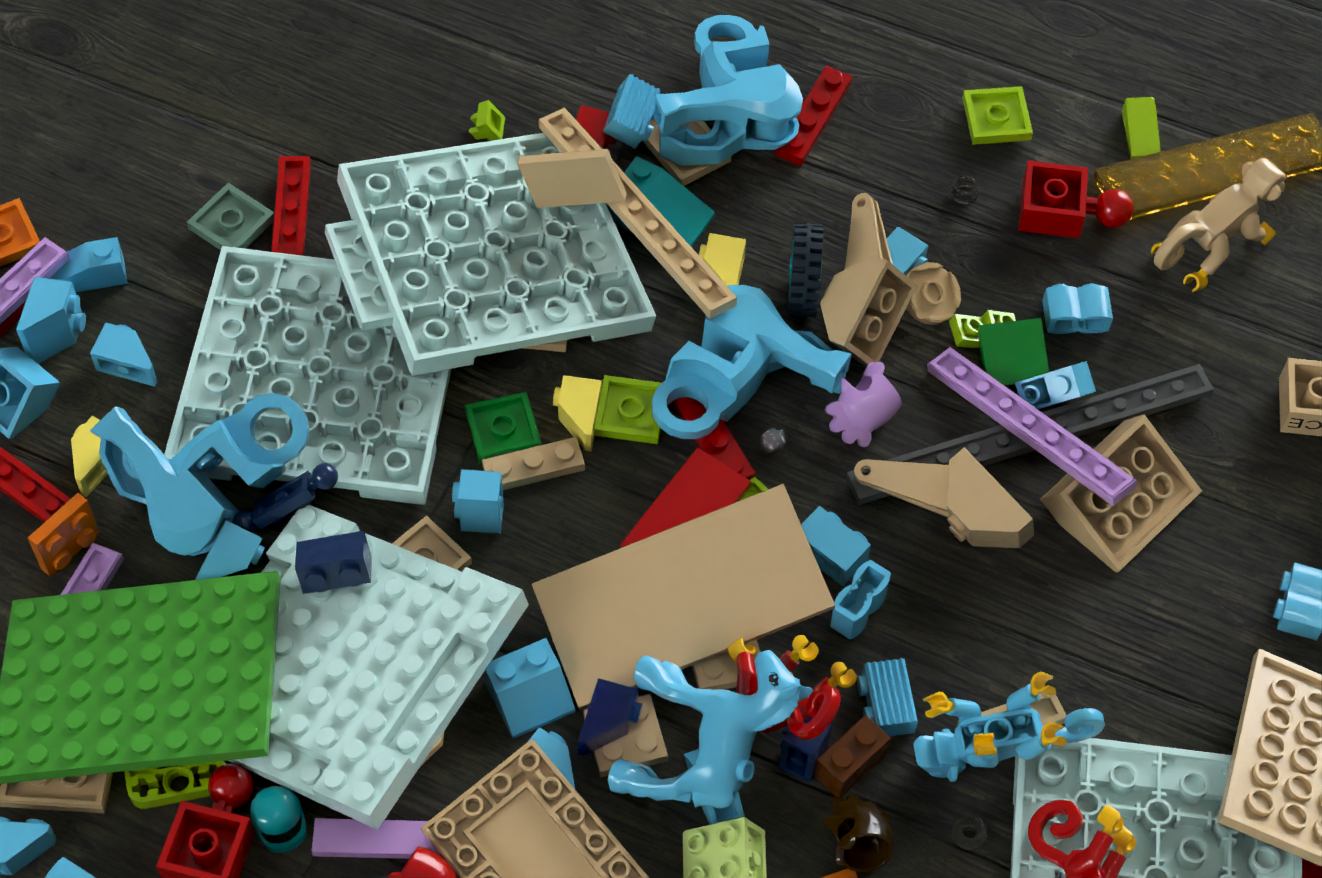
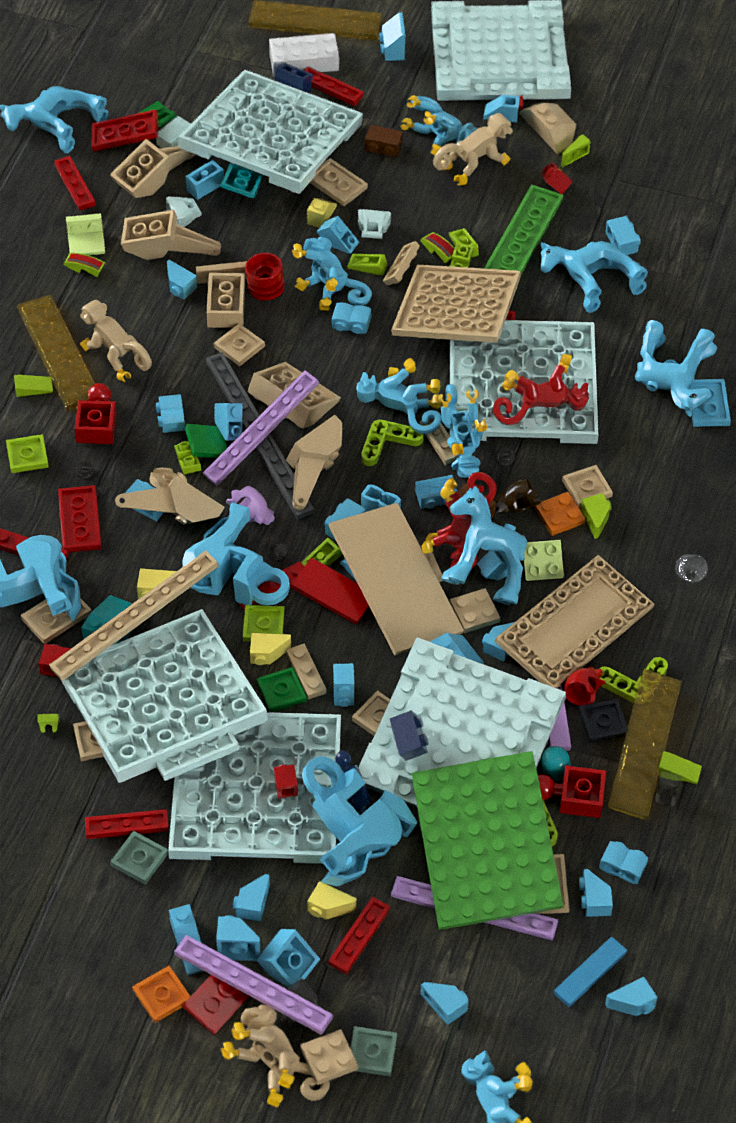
camera: 95 degrees left, 5 degrees down
orange plate [28,493,100,577] -> none
tan tile [517,149,627,208] -> none
clear blue slope [578,678,643,756] -> none
medium azure brick [603,74,660,148] -> none
black wheel [788,223,823,317] -> none
none -> red tile [58,485,102,553]
none -> tan plate [214,323,265,366]
none -> red brick [274,764,298,799]
none -> medium azure animal [356,358,442,434]
none -> lime beam [361,420,424,466]

